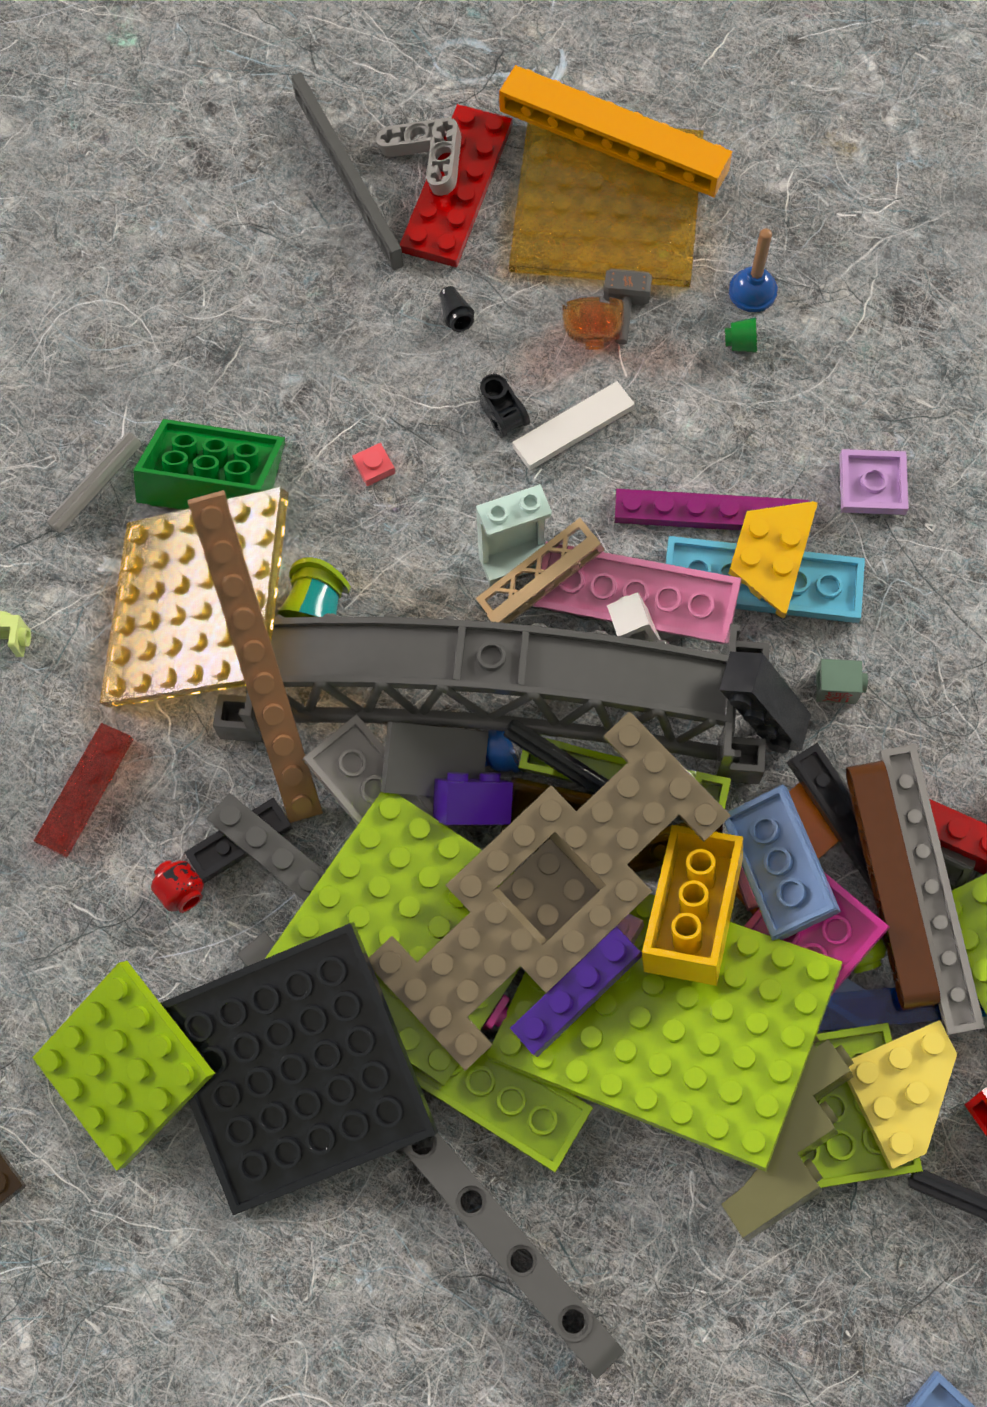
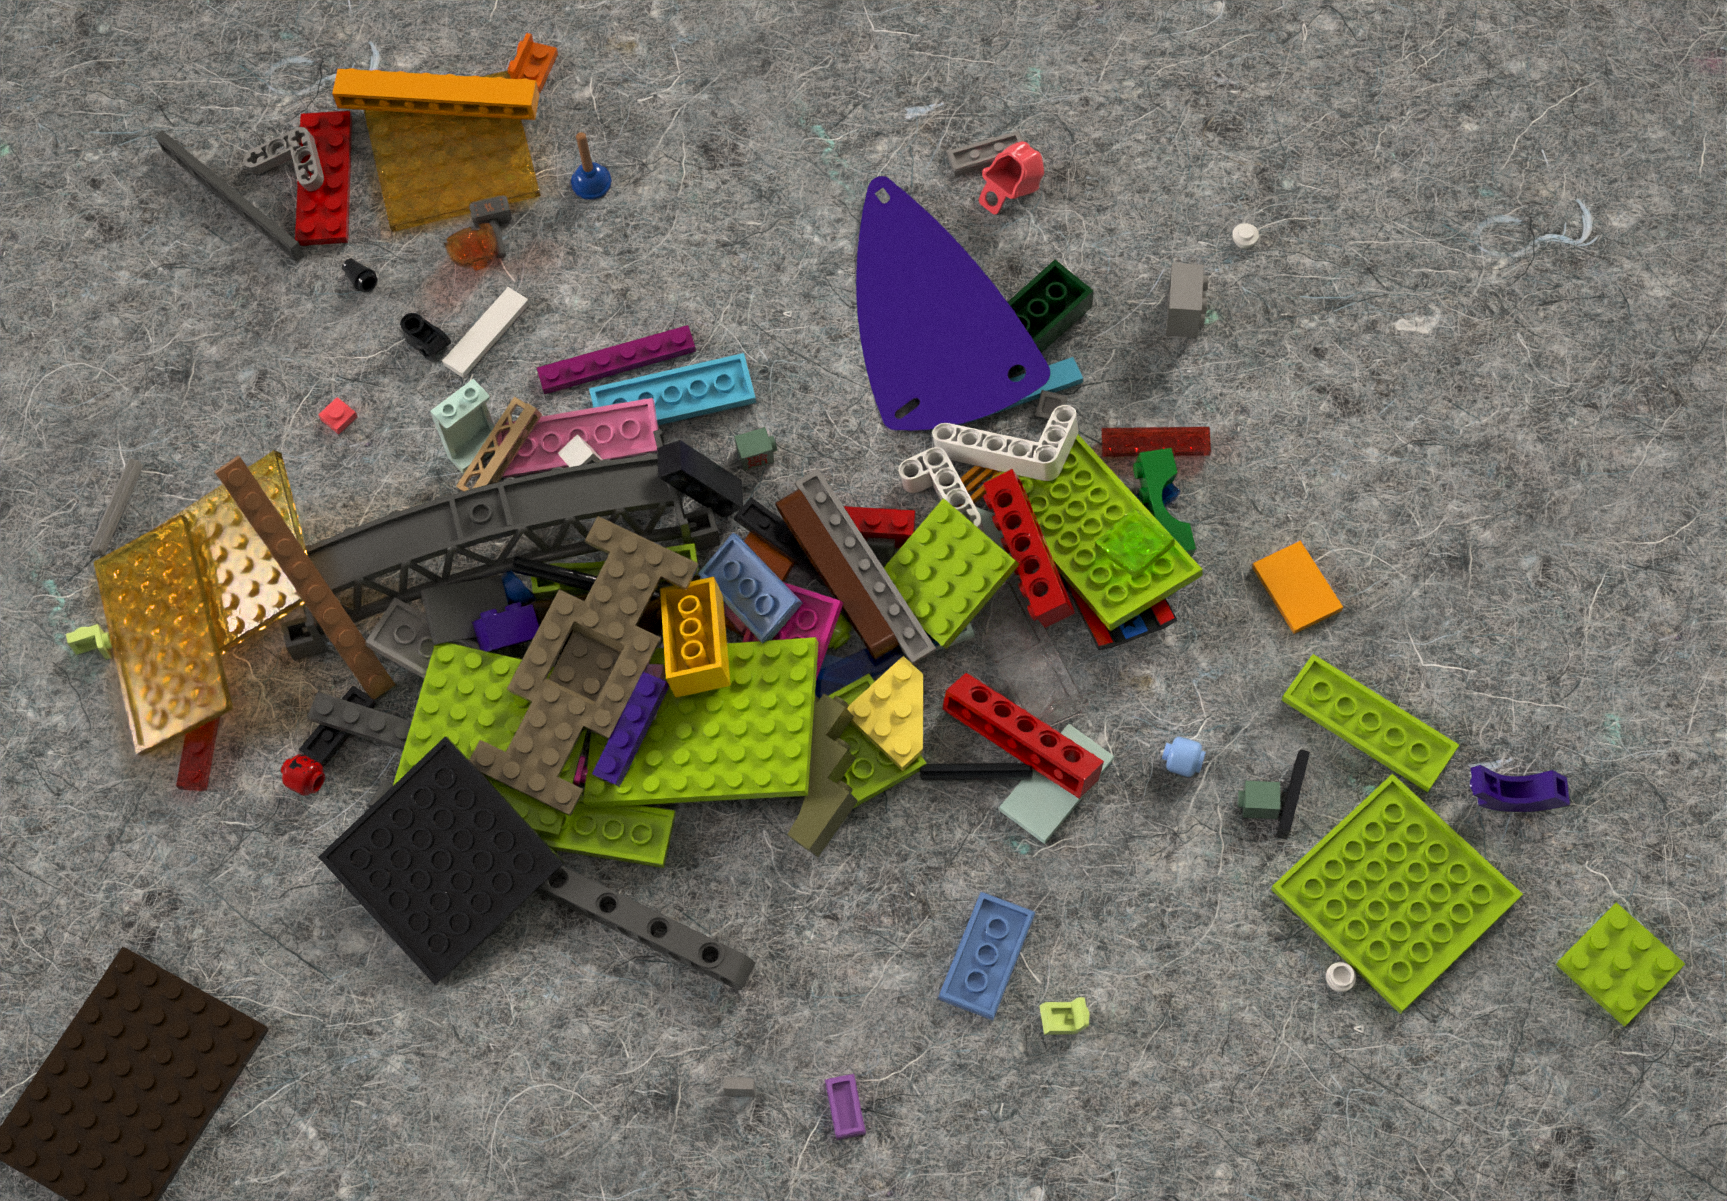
camera: 20 degrees left, 5 degrees down
lime plate [32,961,215,1171] -> none
green slope [133,419,285,522] -> none
lime hat [278,557,351,618] -> none
green hat [725,317,757,353] -> none
yellow wing [728,501,818,618] -> none
lavender plate [840,449,909,515] -> none
none -> clear yellow plate [93,515,233,756]
none -> orange bracket [508,33,558,93]

